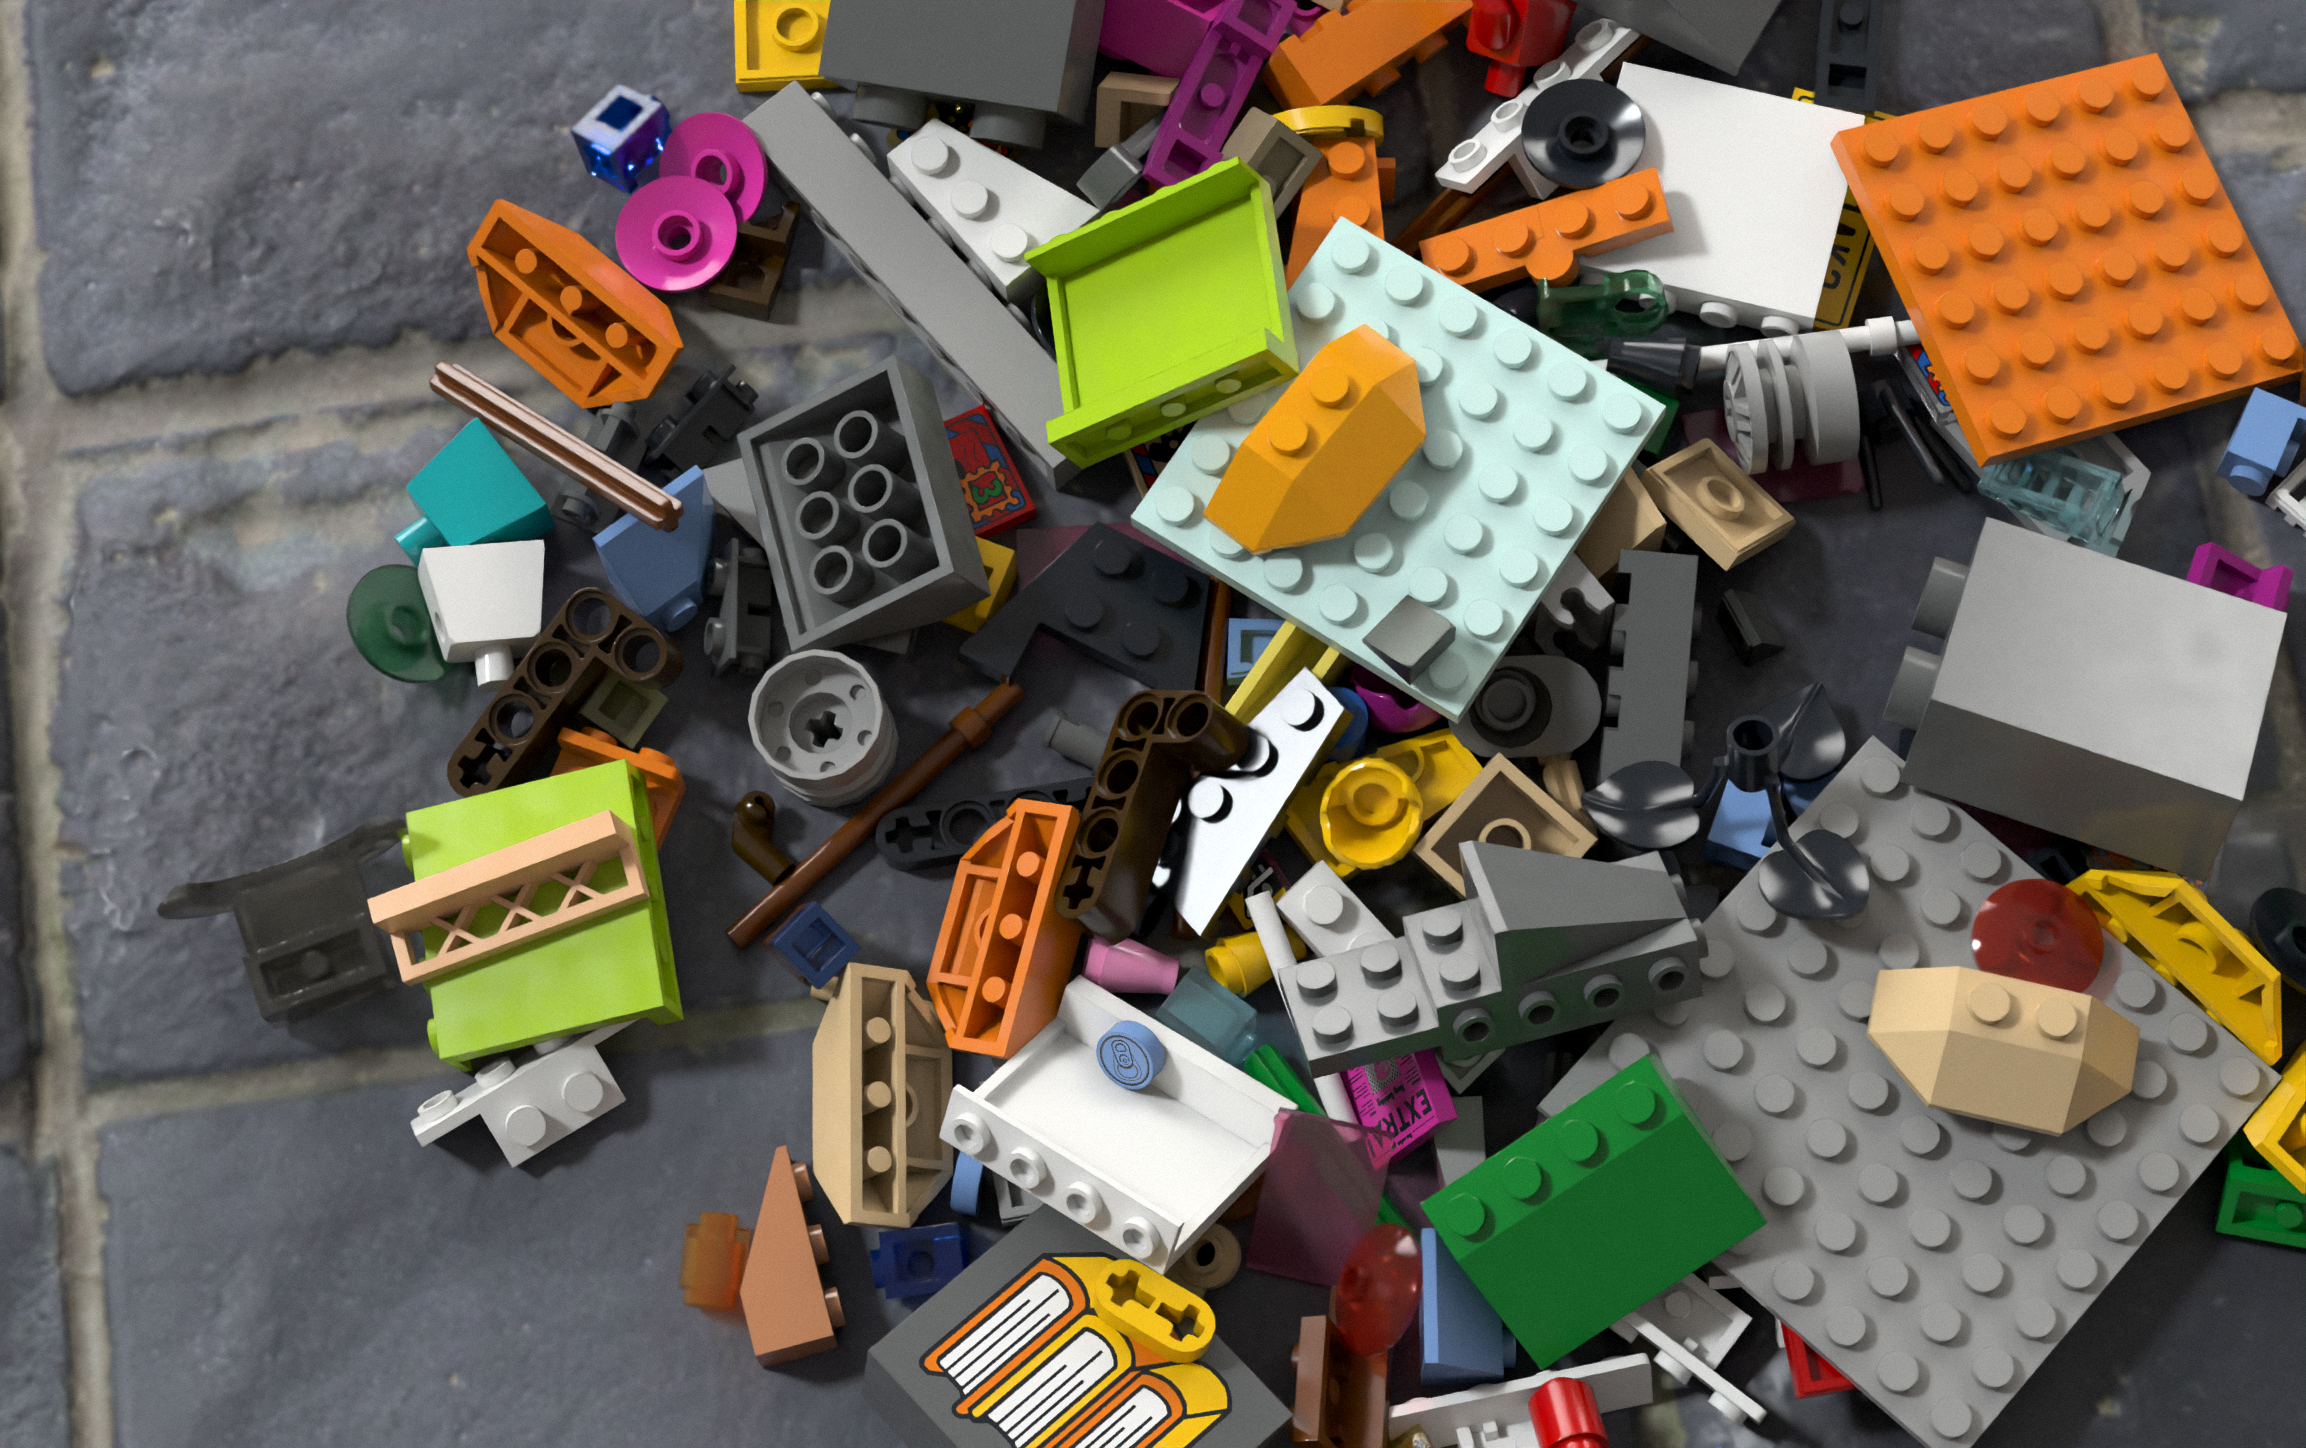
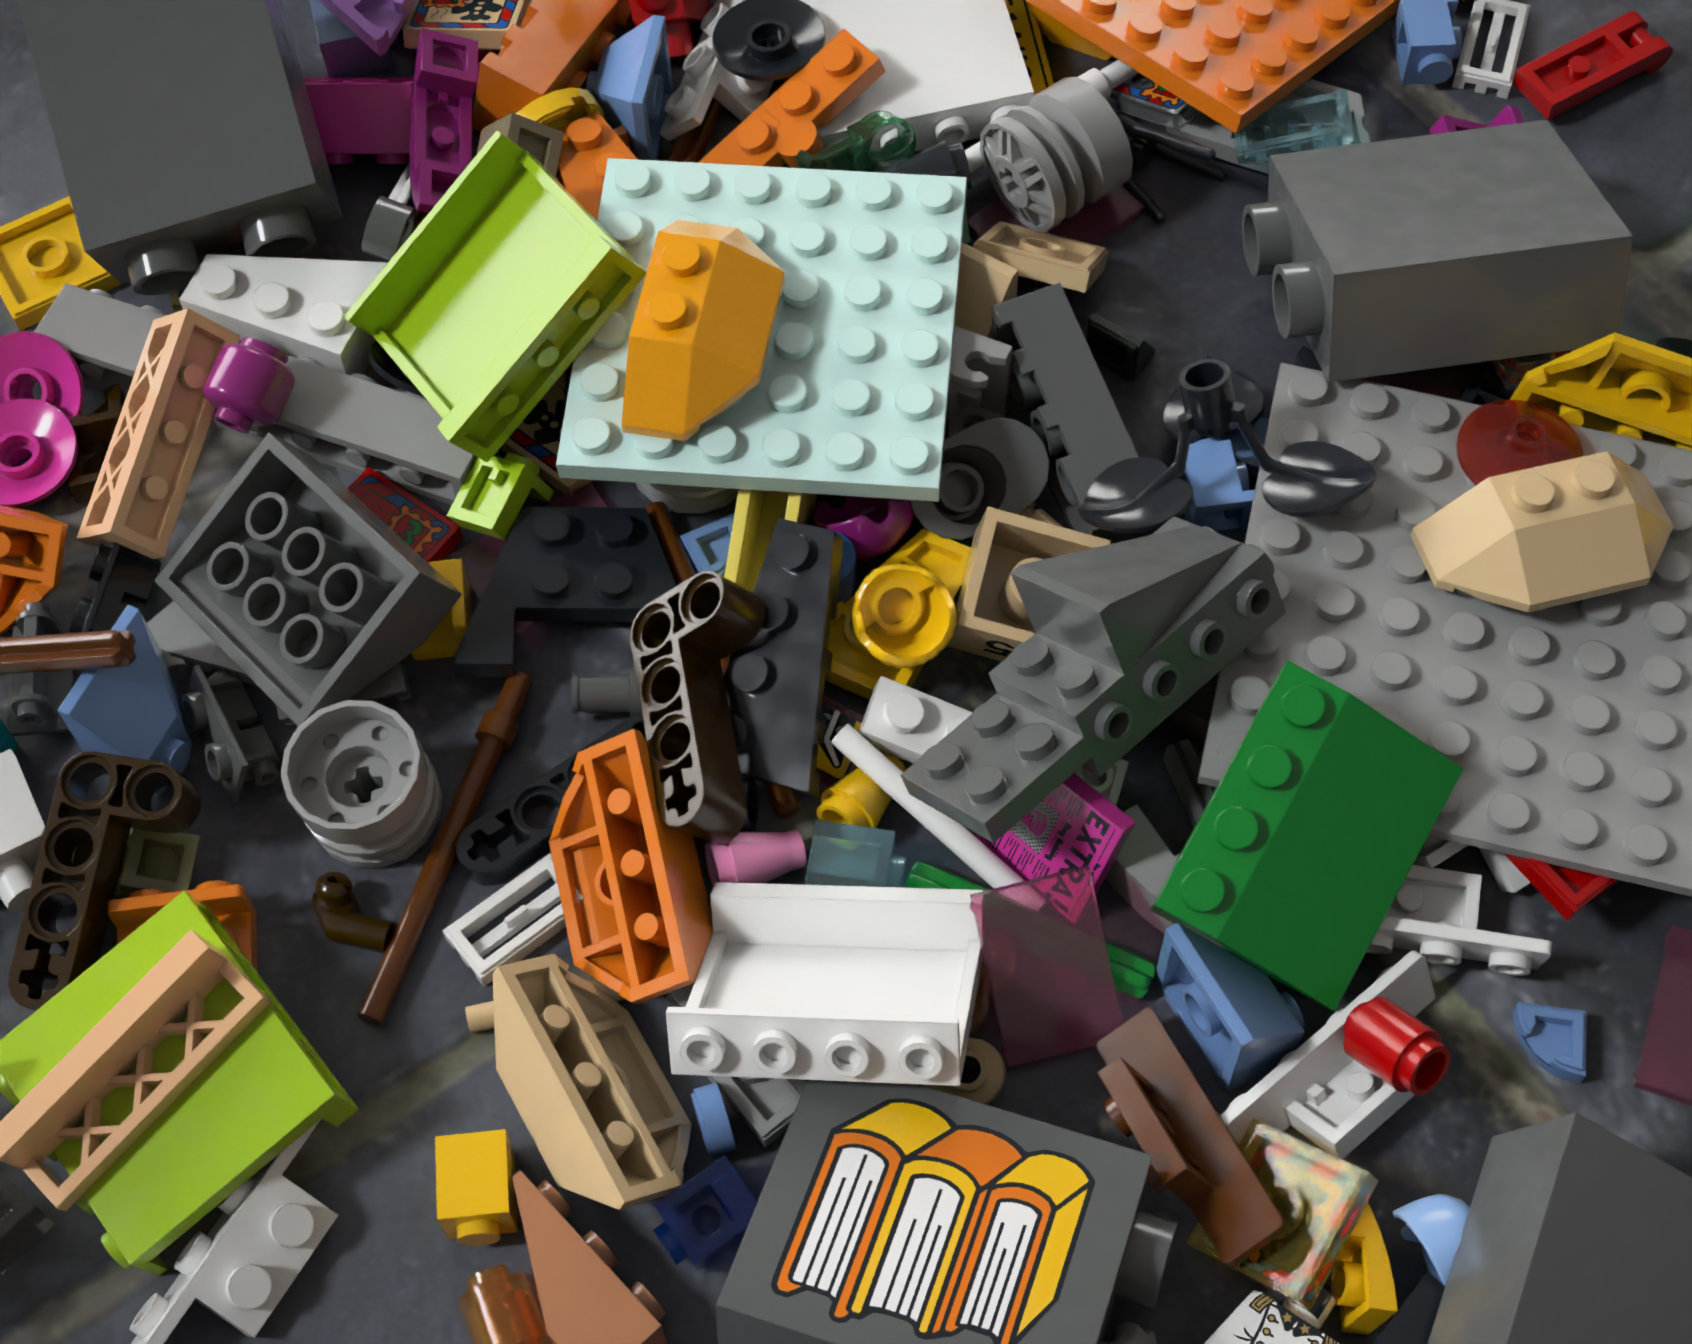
camera: 30 degrees left, 10 degrees down
dark blue leg [762,901,861,990] -> none
yellow beam [1092,1259,1216,1363] -> none
tan panel [1095,71,1182,148] -> none
medium blue tile [1096,1020,1165,1090] -> none
clear red dish [1335,1223,1423,1357] -> none
pearl dark grey slope [1362,594,1456,685] -> none
none -> light nougat fence [76,308,240,559]
none -> magenta head [203,337,296,434]
none -> yellow brick [435,1129,519,1246]
none -> white tile [443,853,584,987]
none -> lime bracket [446,452,554,540]
none -> medium blue slope [586,15,674,161]

